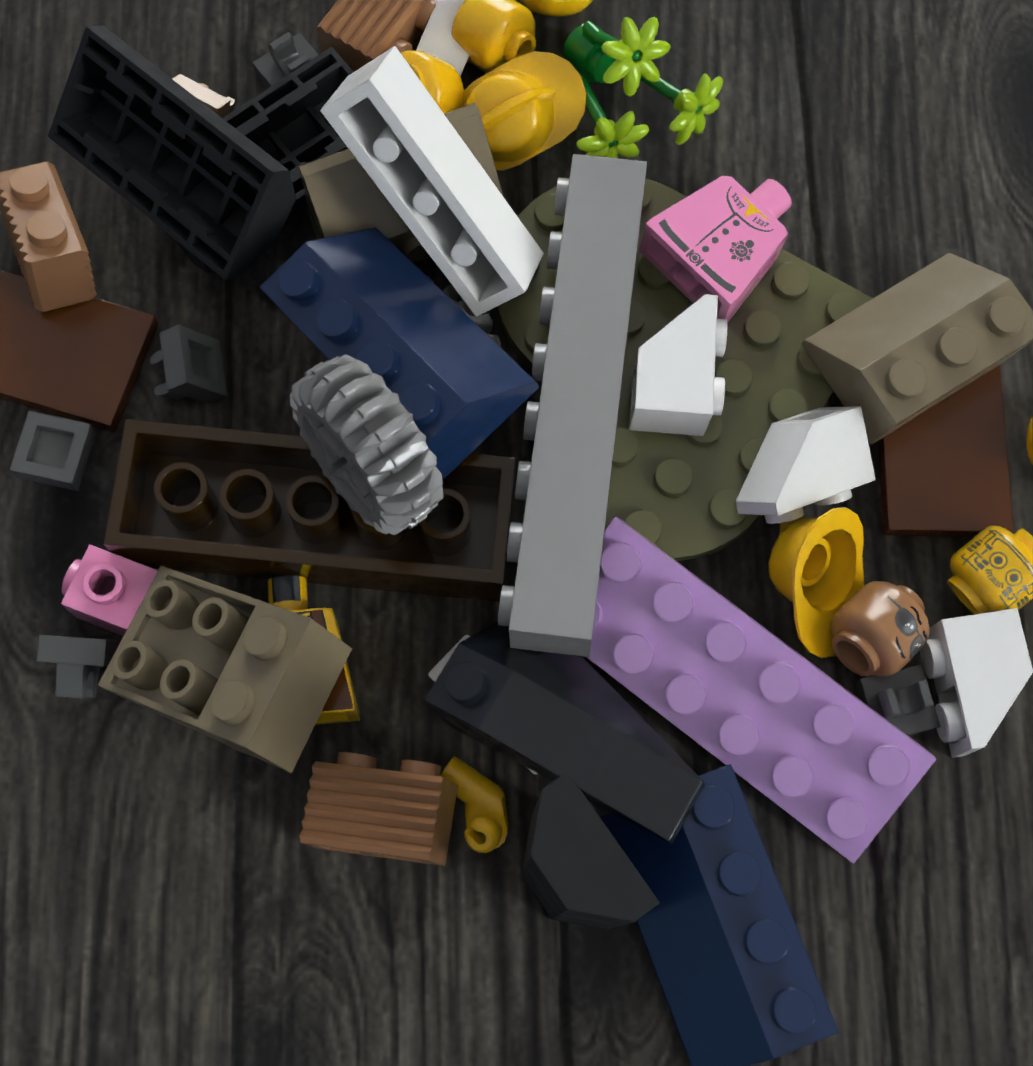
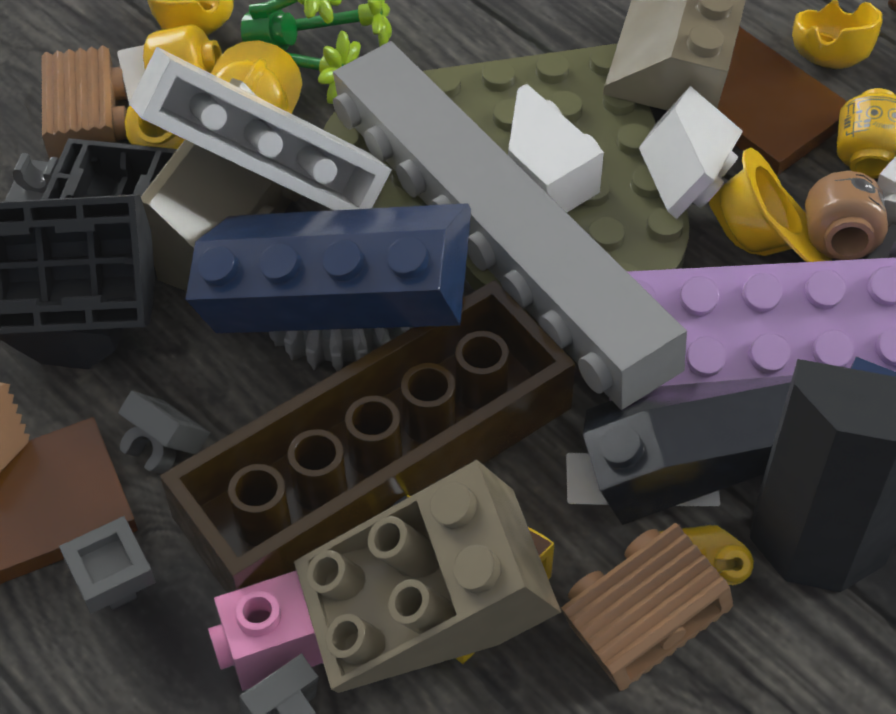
camera: 35 degrees left, 20 degrees down
light grey gear [290,354,443,535] -> none
bright pink torso [639,176,792,323] -> none

